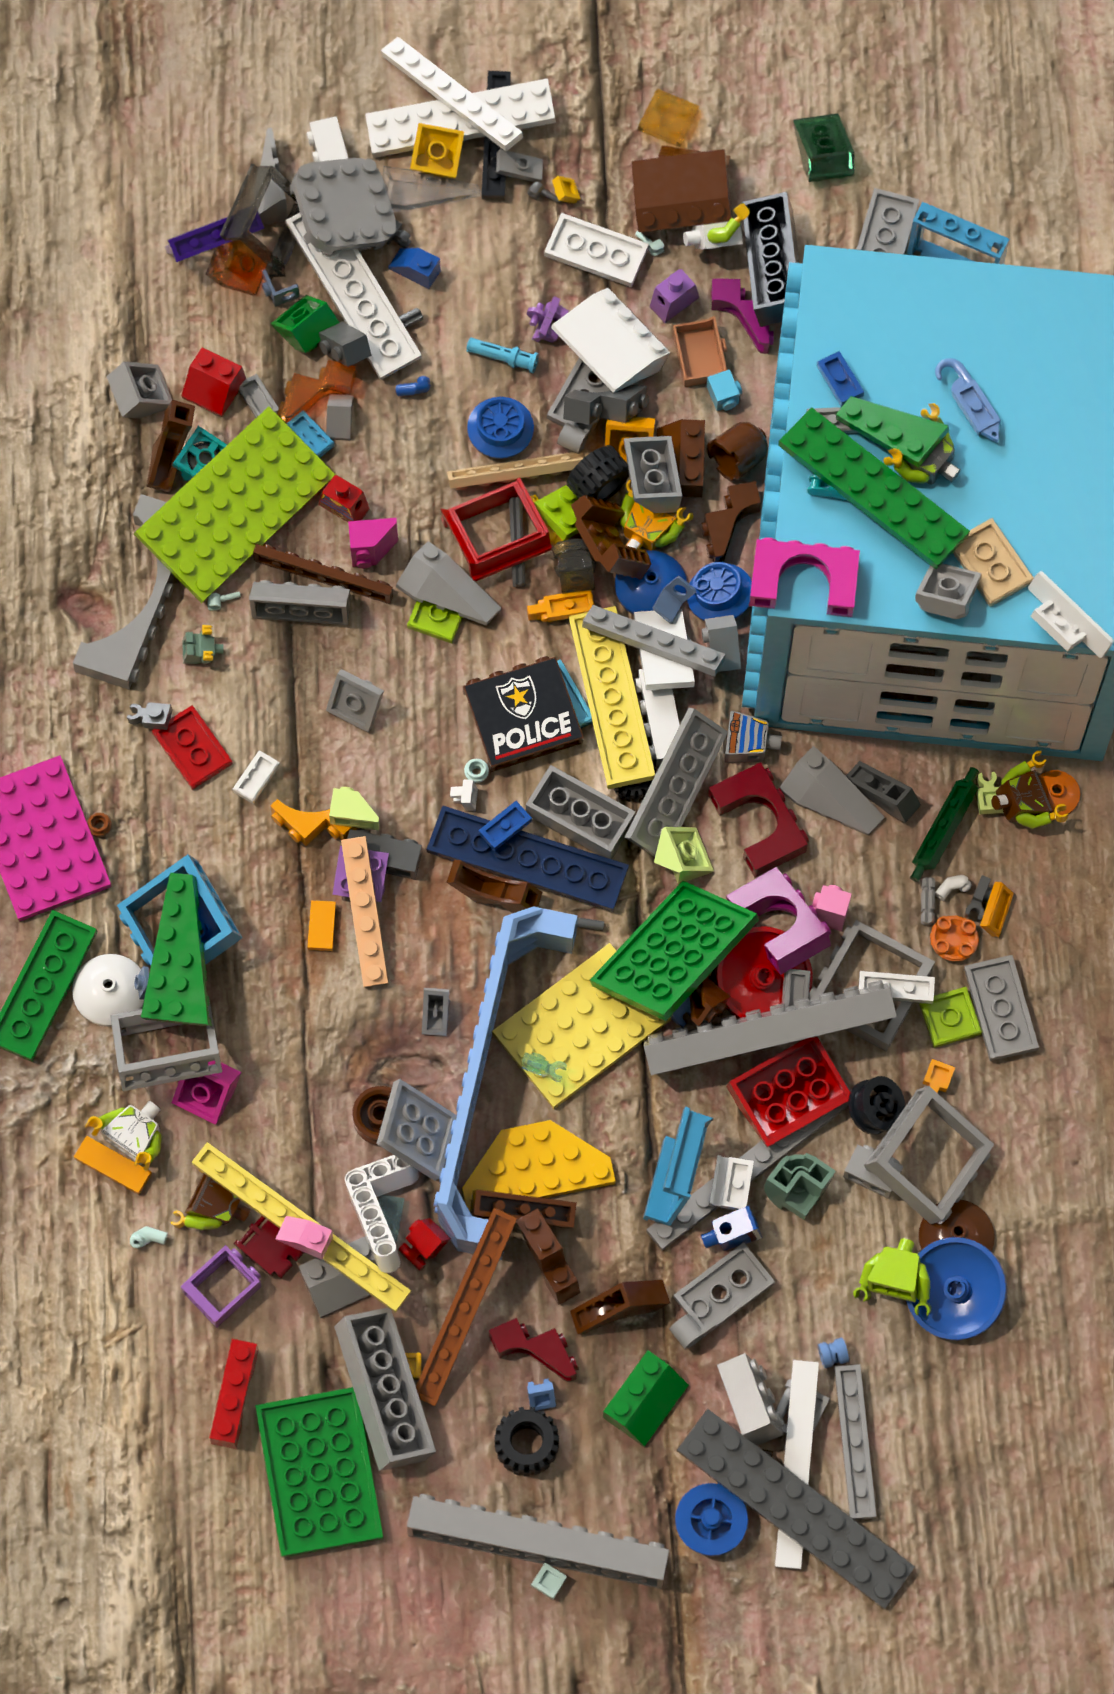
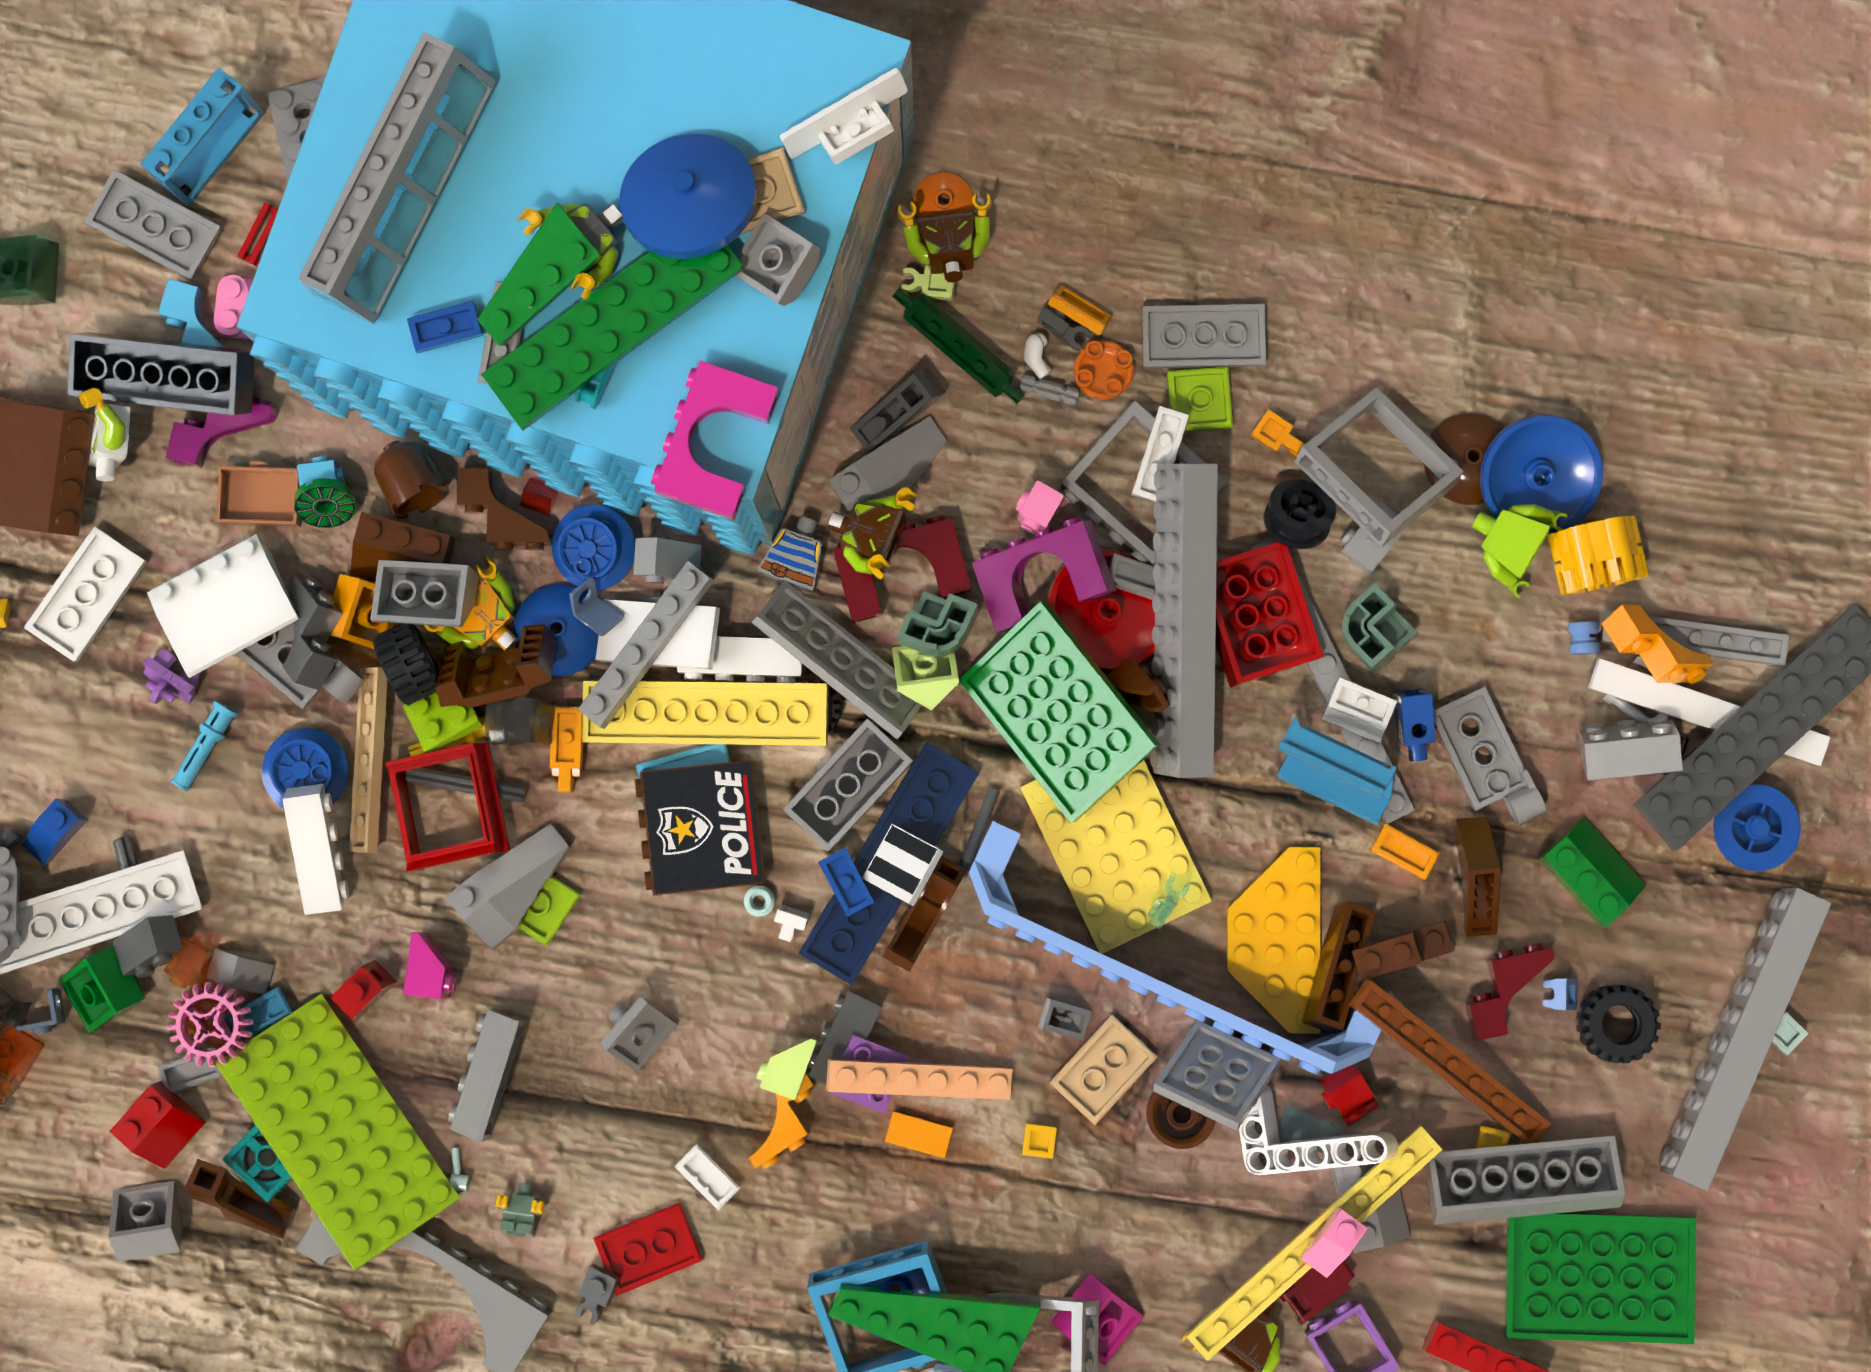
camera: 75 degrees left, 15 degrees up
reddish brown plate [253,544,393,604] -> none
blue arm [396,376,431,397] -> none
light aqua hand [635,231,664,256] -> none
medium lavender torso [650,269,699,323] -> none
medium blue plate [935,358,1001,443] -> none
none -> bright pink gear [167,982,254,1067]
none -> white brick [282,784,349,915]
none -> tile [294,478,356,528]
none -> light grey window [298,32,497,324]
none -> clear red slope [520,477,558,516]
none -> blue dish [620,134,757,259]
none -> torso [828,487,918,579]
none -> tile [862,824,943,906]
none -> sand green brick [896,591,979,657]
none -> yellow plate [1022,1123,1057,1159]
none -> tan tile [1049,1014,1158,1125]
none -> light orange tile [1370,823,1440,880]
none -> yellow piece [1547,516,1649,596]
none -> light orange arch [1601,604,1714,684]

